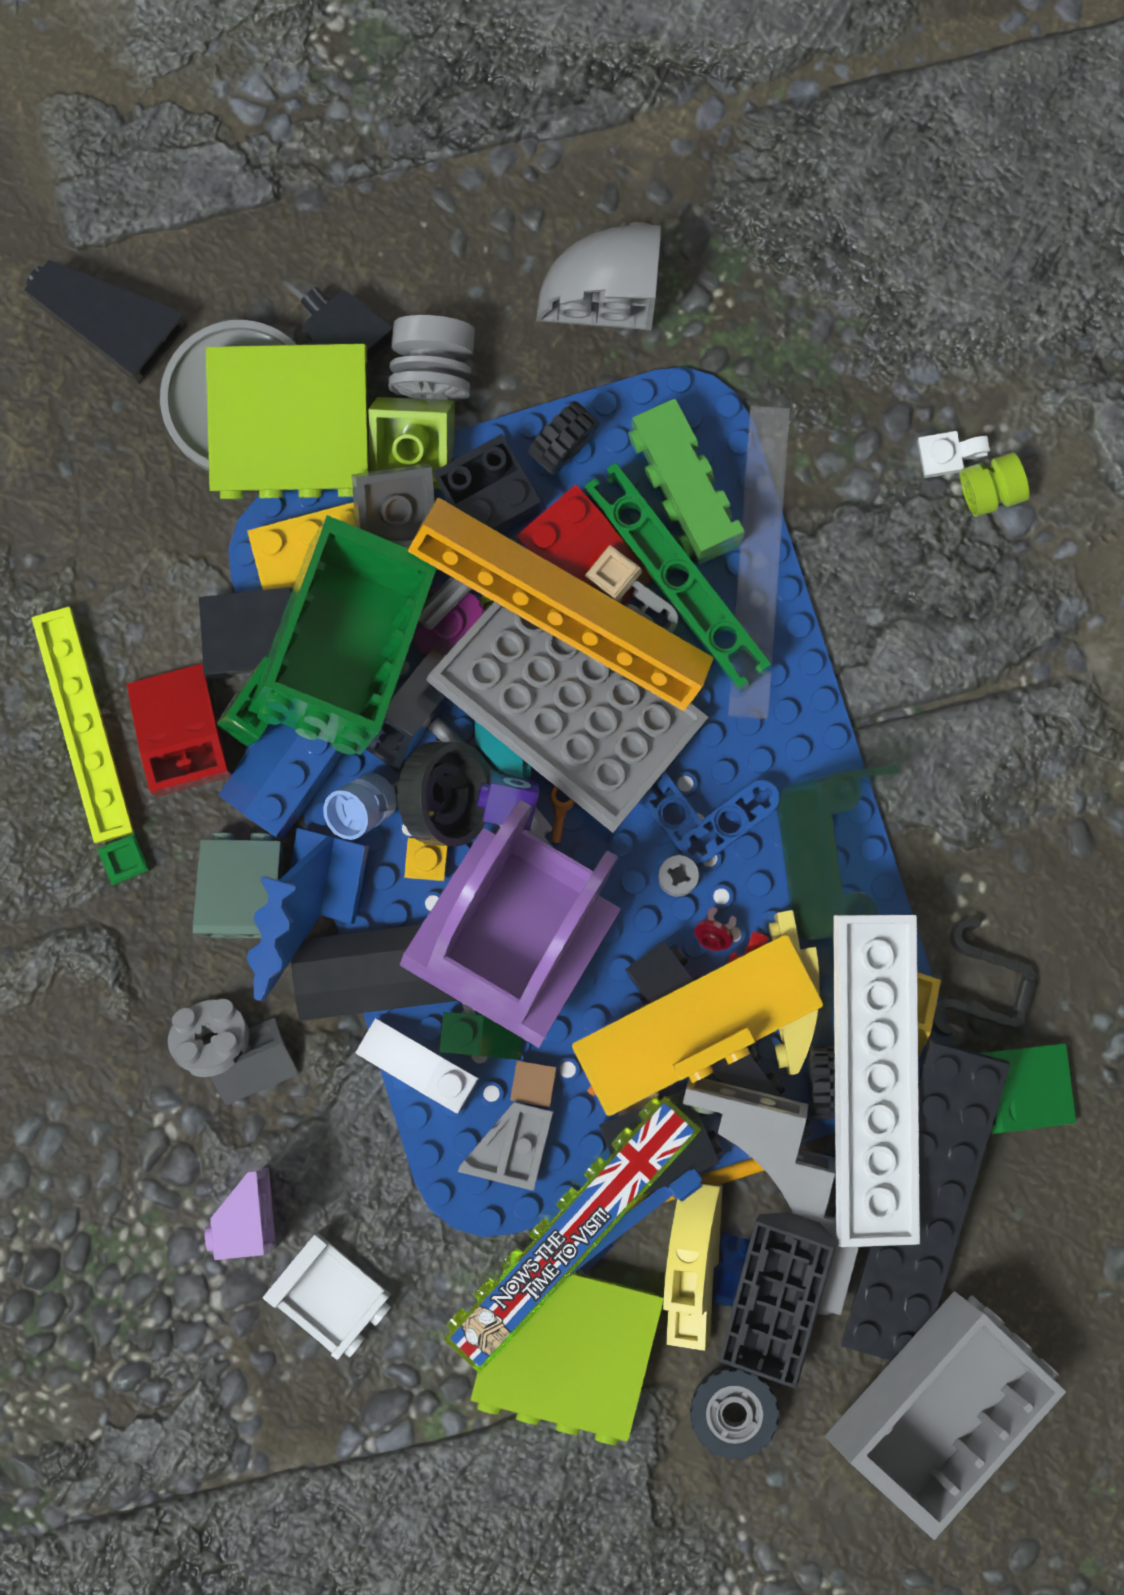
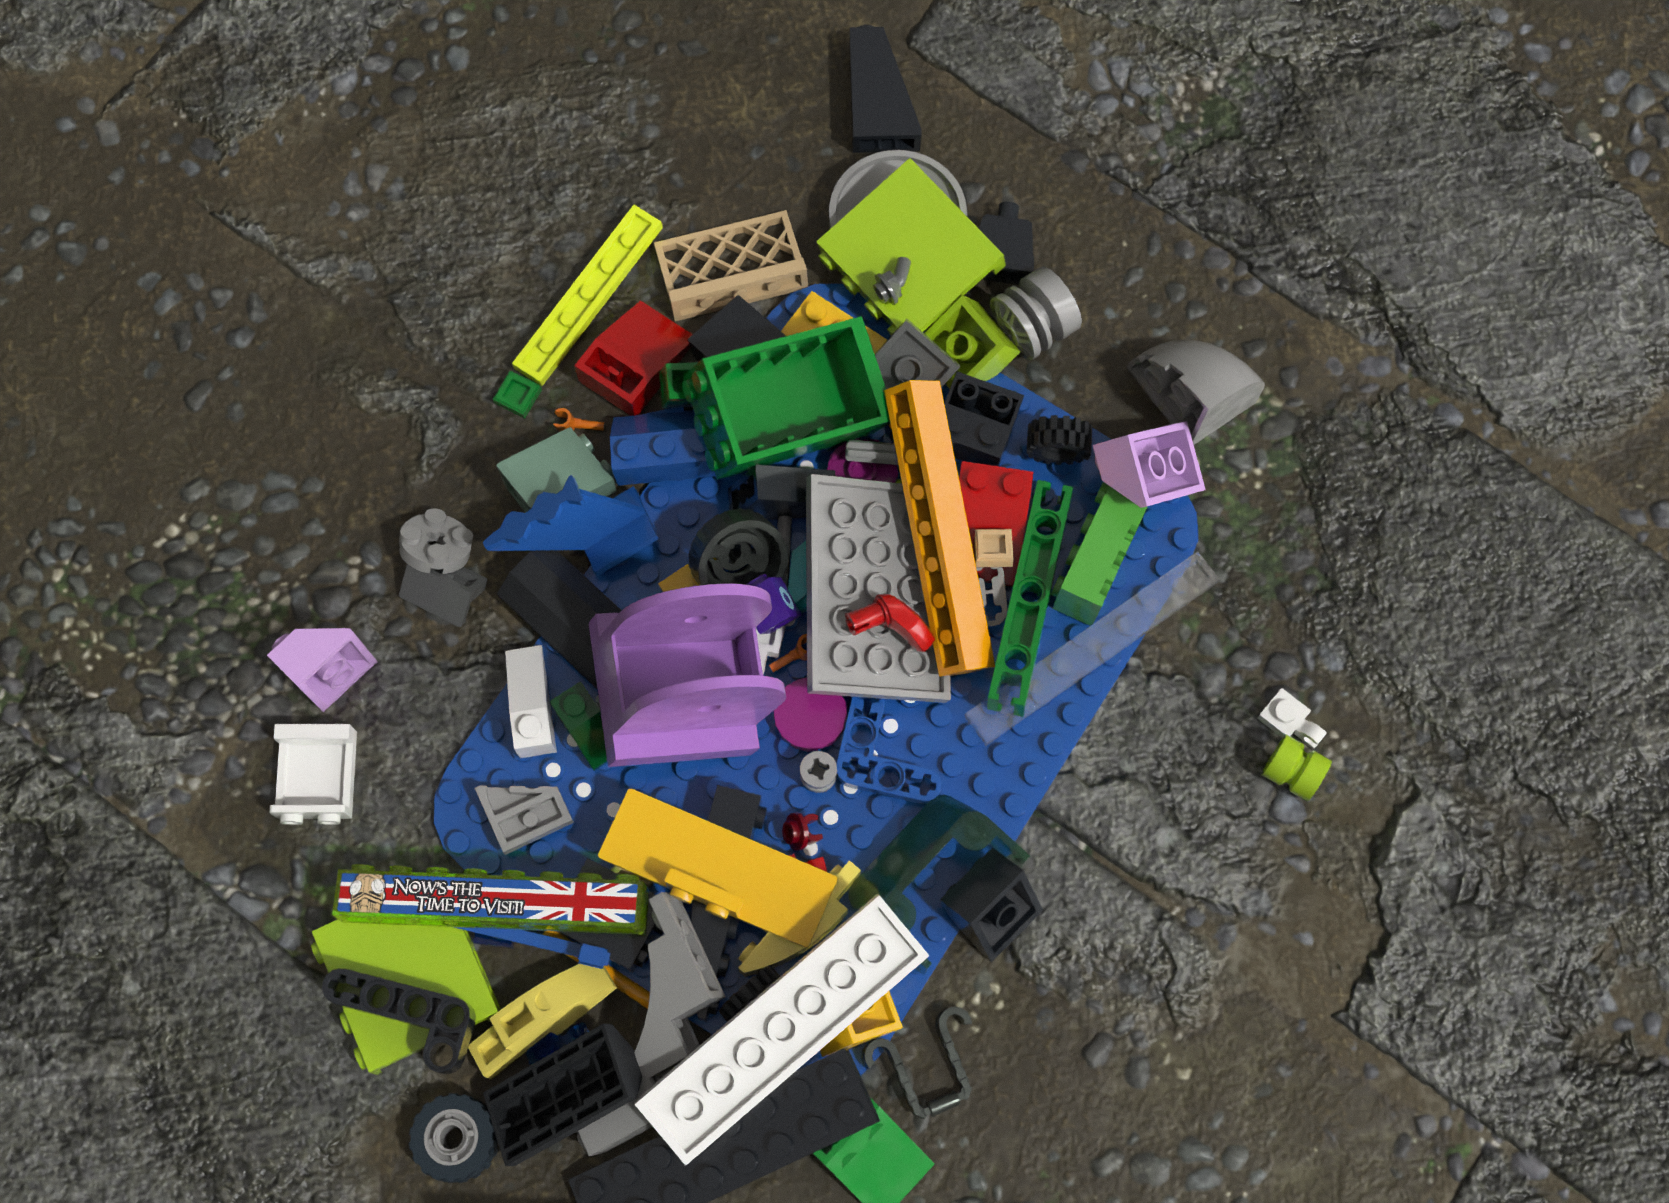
camera: 50 degrees right, 10 degrees down
light blue wheel [323,773,397,840] -> none
medium nougat tile [510,1061,556,1107] -> none
none -> black beam [322,968,476,1075]
none -> orange hand [553,408,604,432]
none -> tan fence [654,210,808,321]
none -> magenta tile [774,678,847,752]
none -> red arm [845,594,935,652]
none -> dark grey plate [873,257,911,305]
none -> black slope [940,847,1043,963]
none -> lavender slope [1093,421,1205,508]

